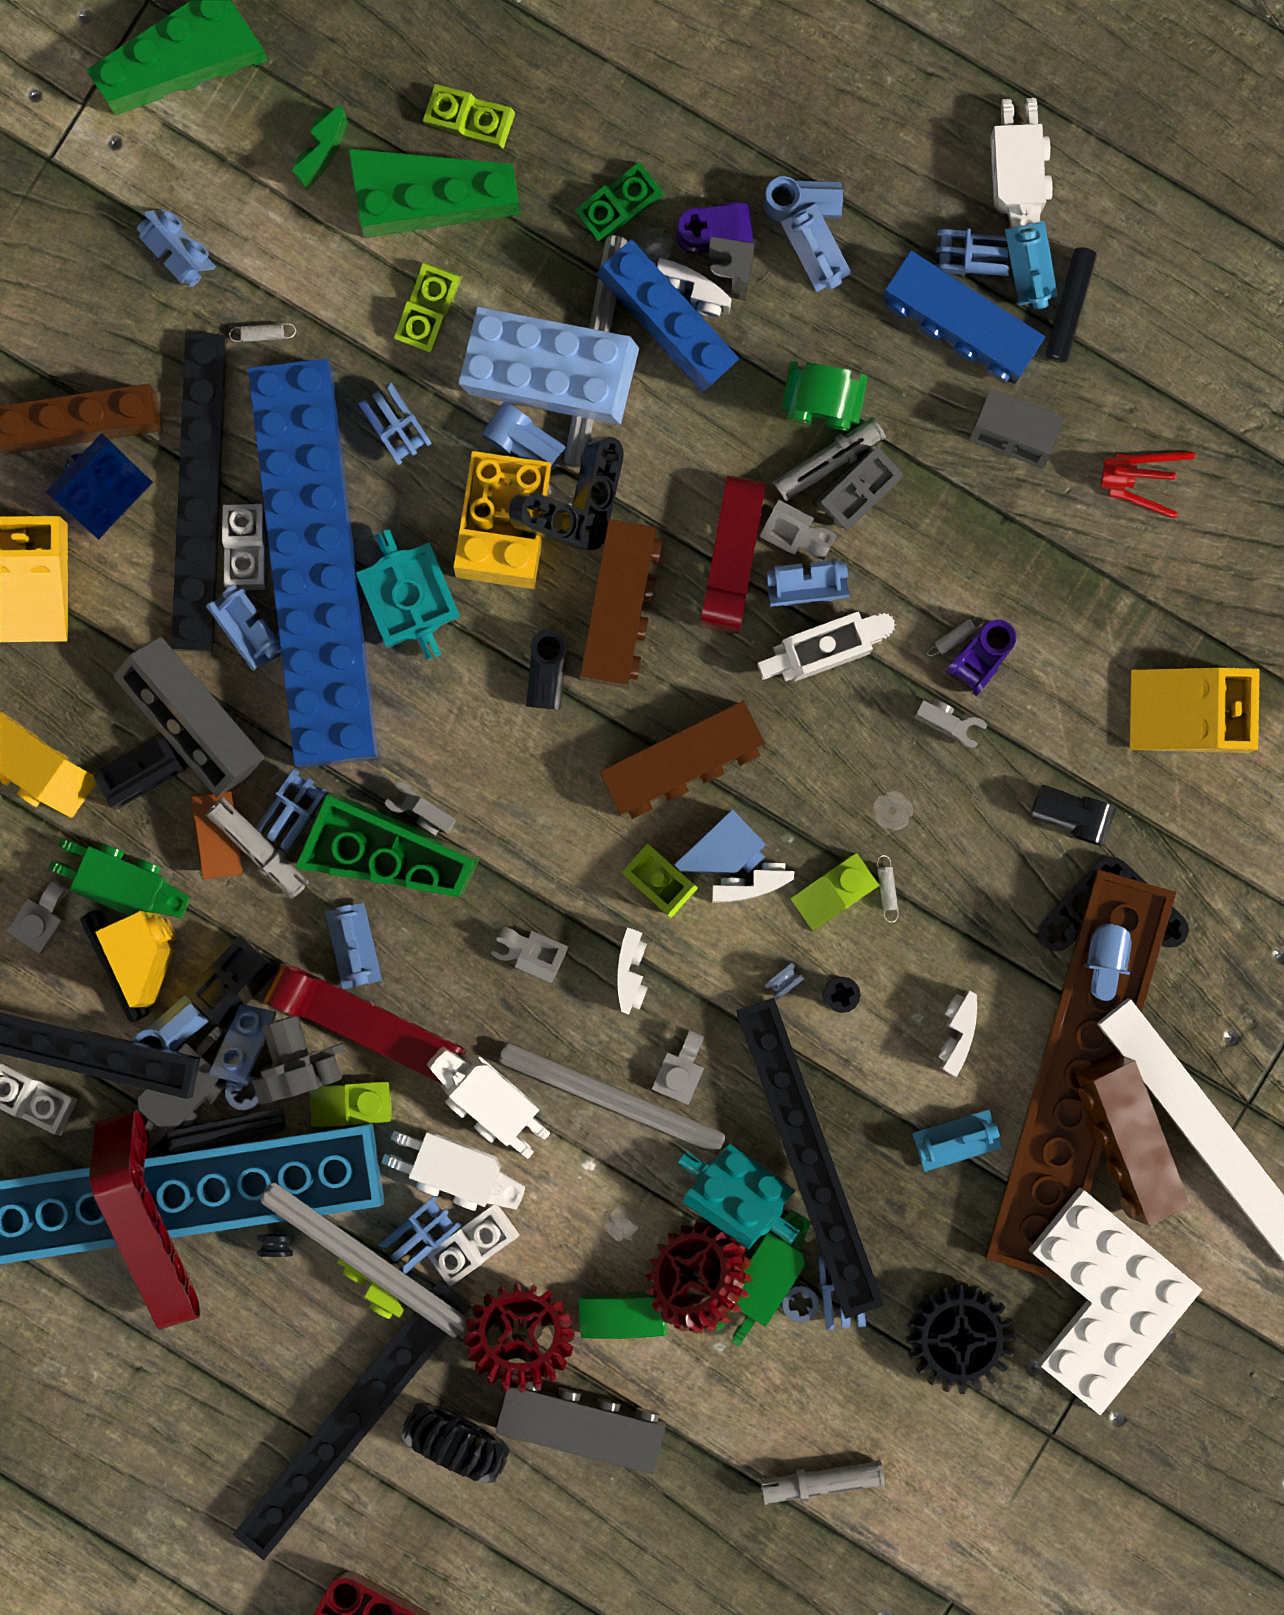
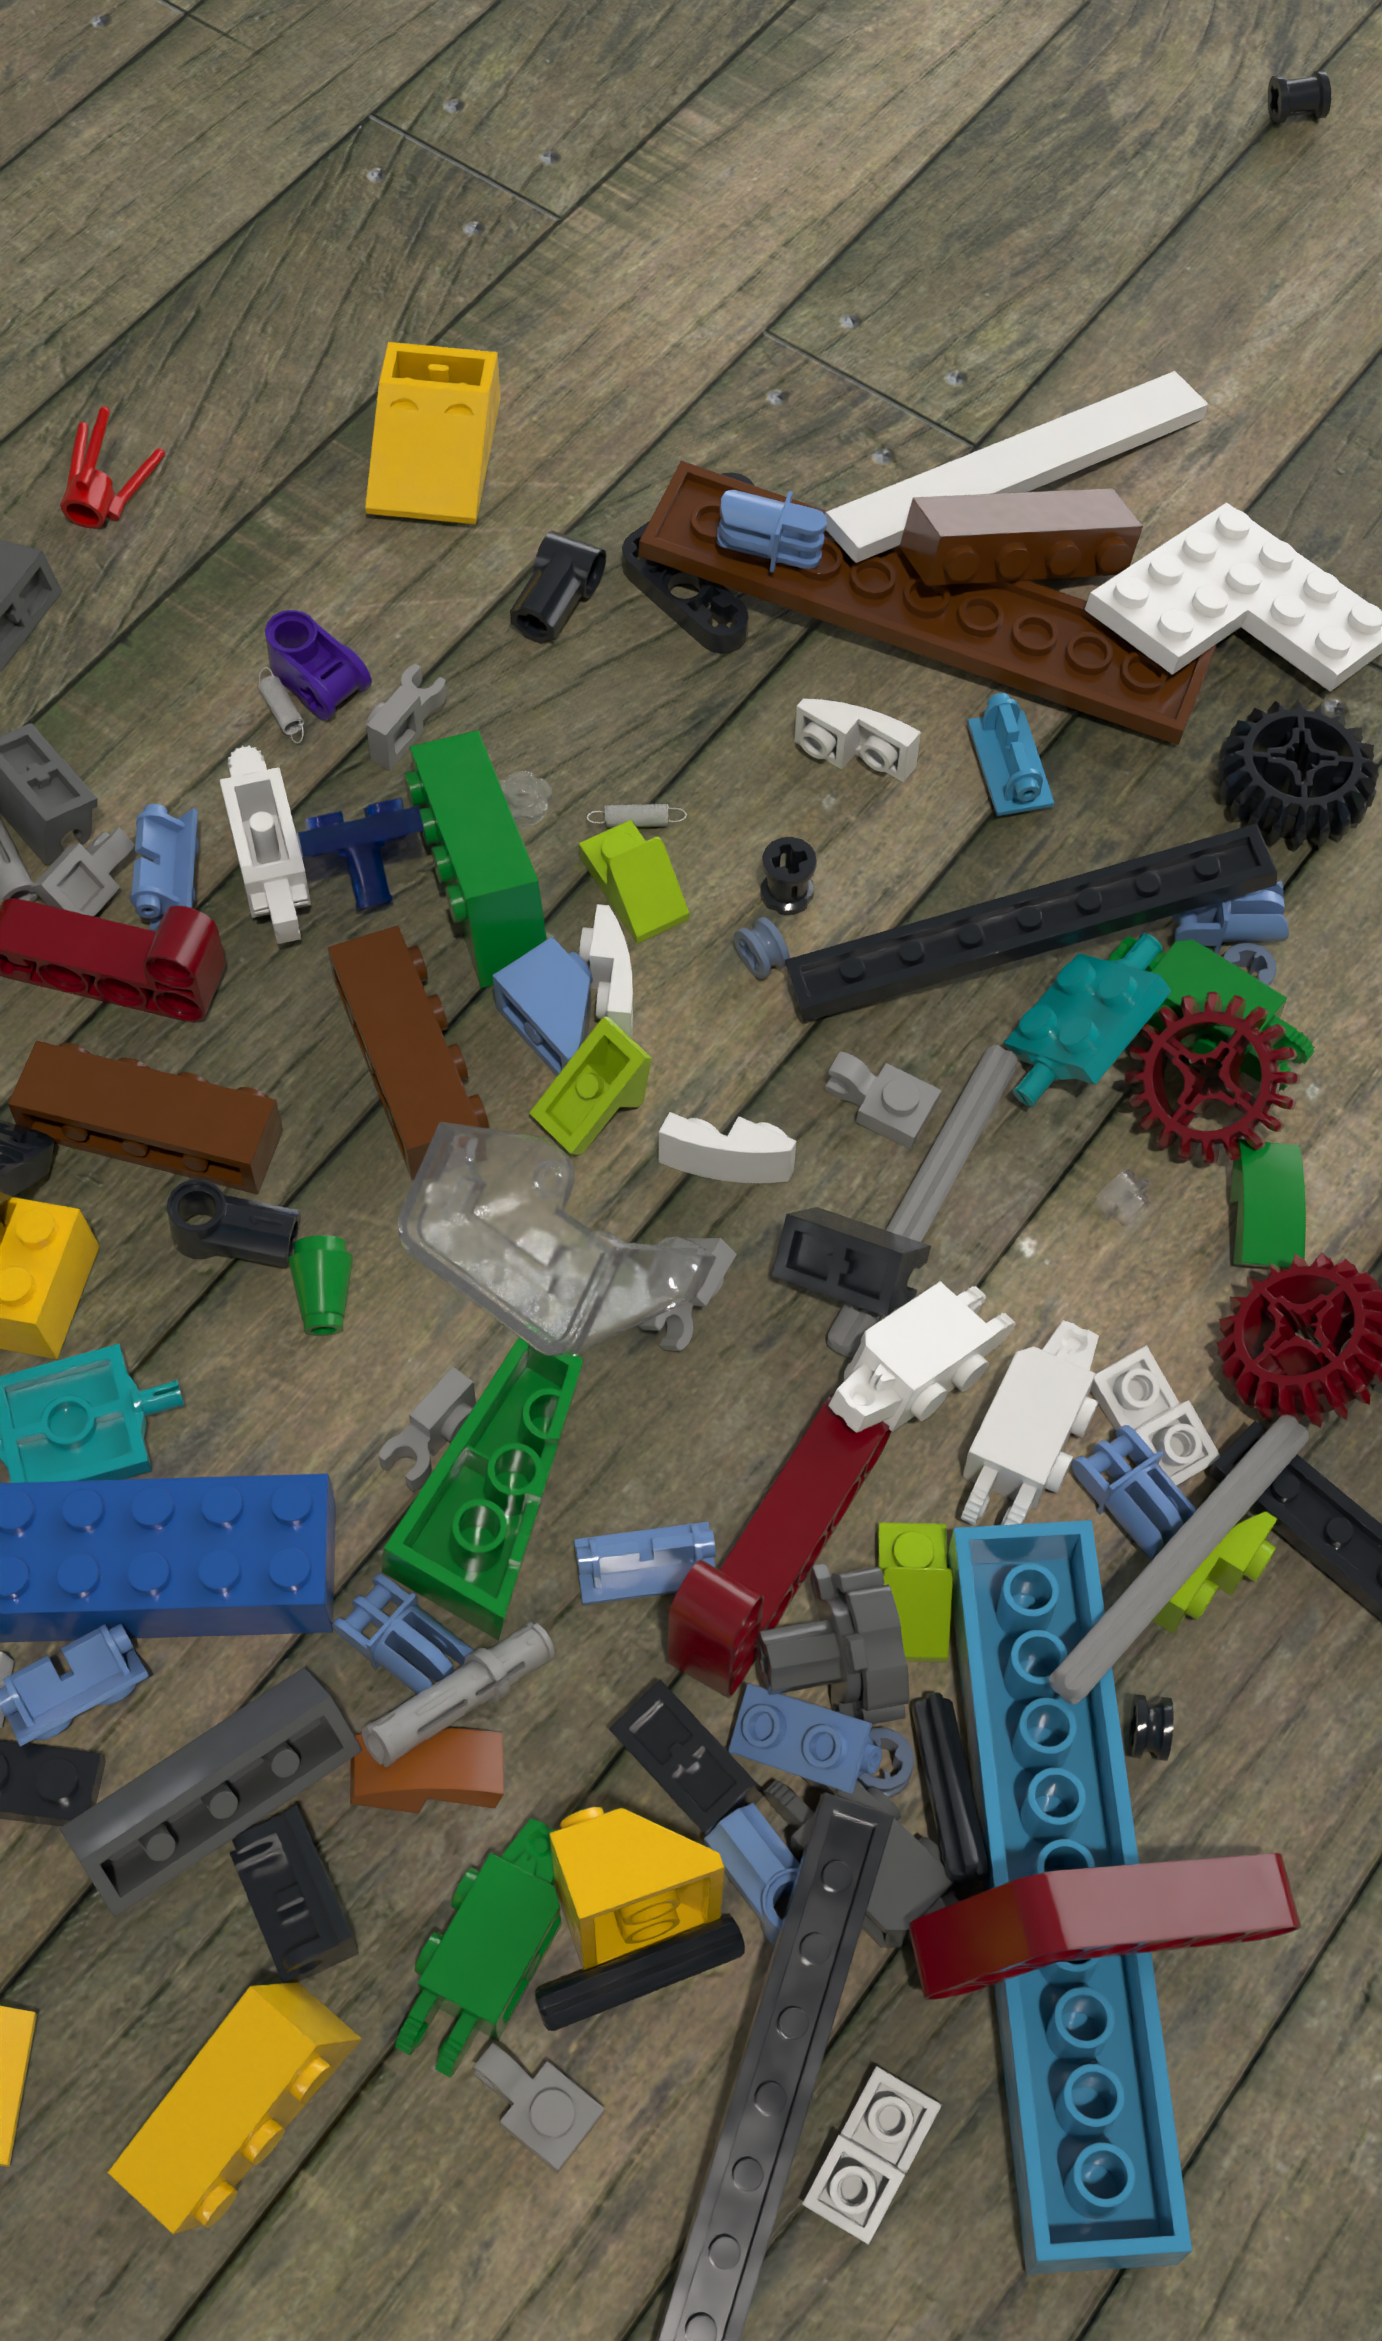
camera: 90 degrees left, 25 degrees down
none -> green cone [288,1235,353,1336]
none -> clear blue plate [296,798,424,909]
none -> clear windscreen [398,1122,716,1356]
none -> green wedge [404,730,547,989]
none -> black hinge [771,1207,931,1316]

